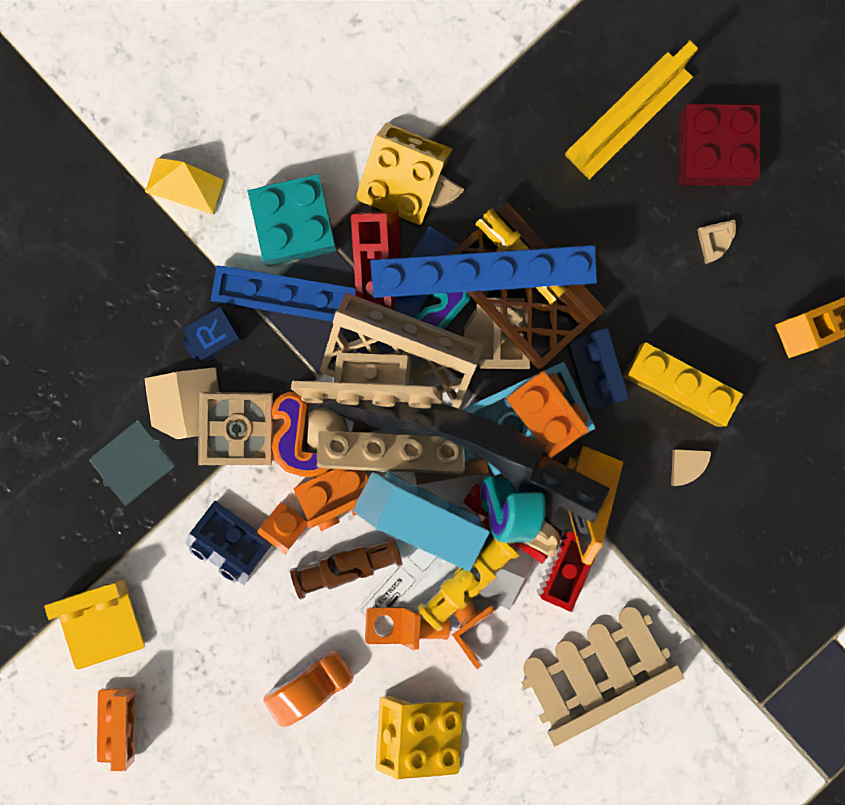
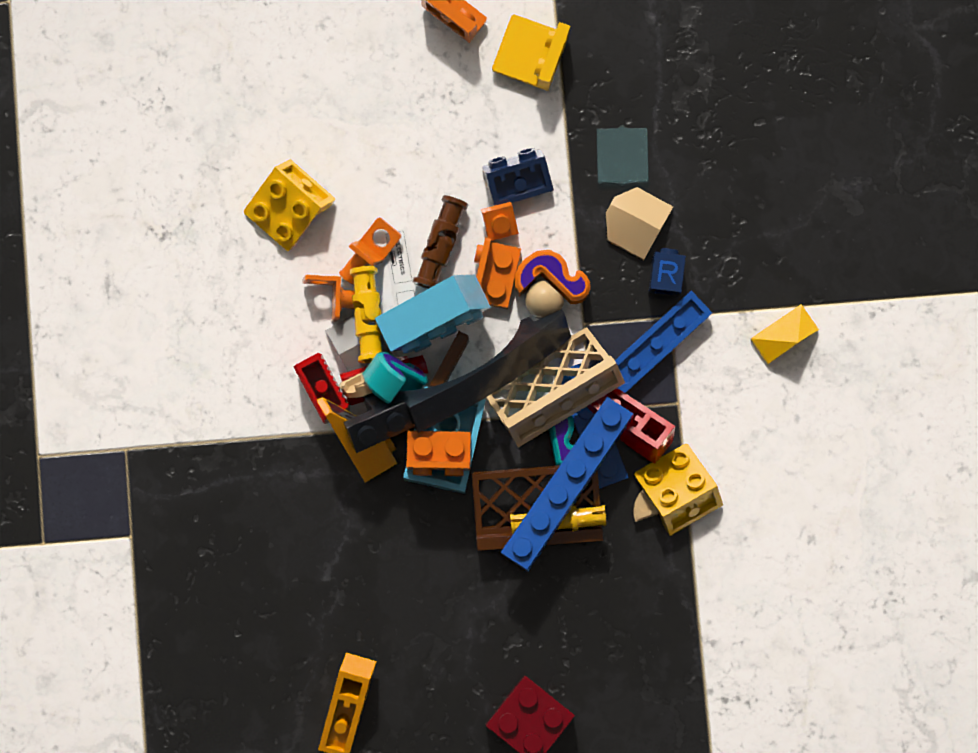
camera: 120 degrees right, 5 degrees down
tan piece [198,392,273,465] -> none
teal brick [247,174,337,267] -> none
orange animal [263,650,354,727] -> none
tan bracket [291,353,443,408] -> none
tan bracket [317,431,465,474] -> none
tan slope [464,298,530,369] -> none
tan fence [521,607,685,747] -> none
yellow fence [565,41,698,180] -> none
dark blue bracket [569,328,629,409] -> none
yellow brick [622,342,743,427] -> none
tan tile [671,450,711,486] -> none
tan tile [698,220,736,264] -> none

